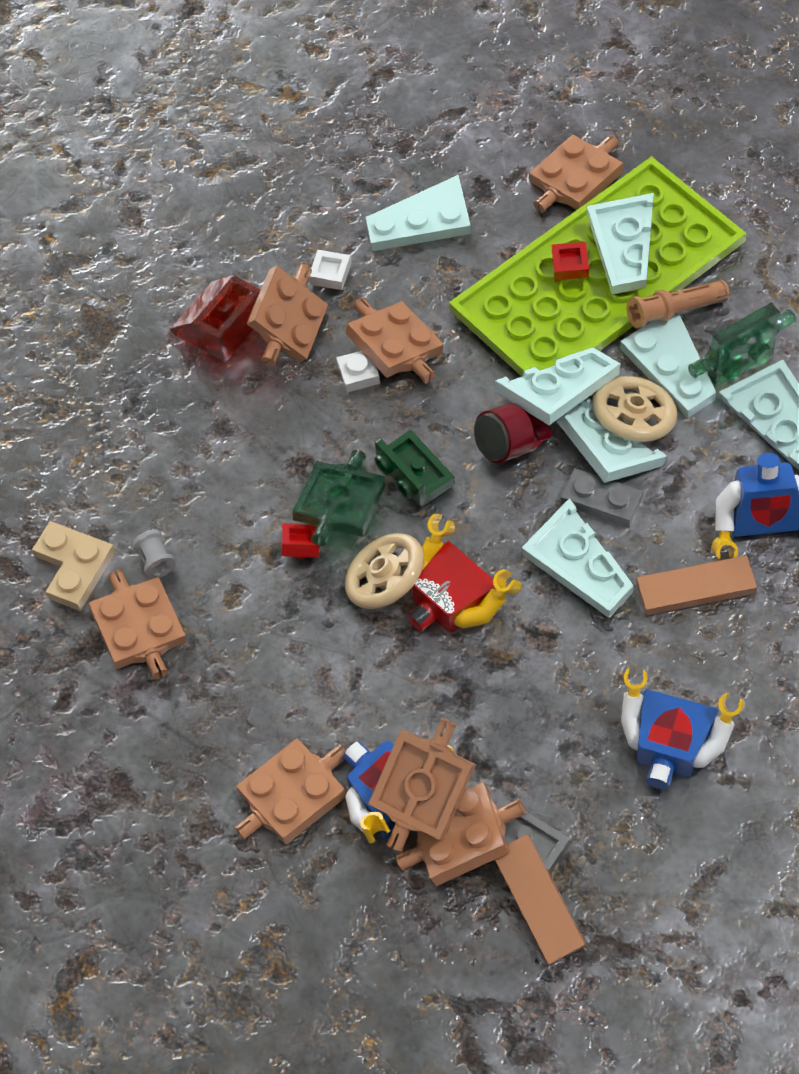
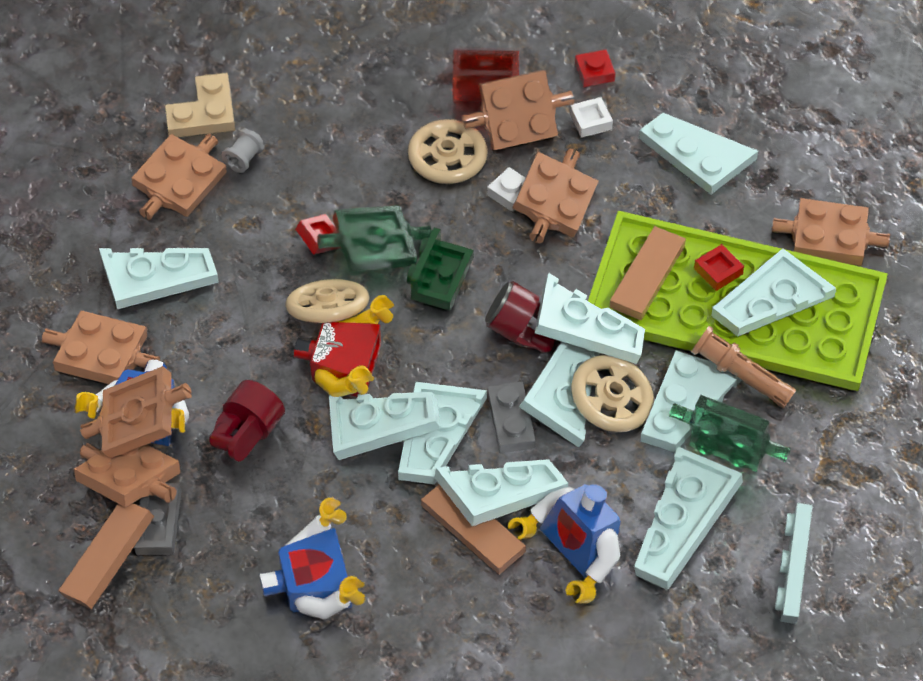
camera: 50 degrees right, 5 degrees down
none -> light aqua wing [99,248,219,309]
none -> dark red piece [209,380,285,462]
none -> light aqua wing [329,392,441,460]
none -> tan plate [408,119,488,184]
none -> light aqua wing [435,459,568,526]
none -> red plate [575,49,615,87]
none -> nougat tile [609,226,686,321]

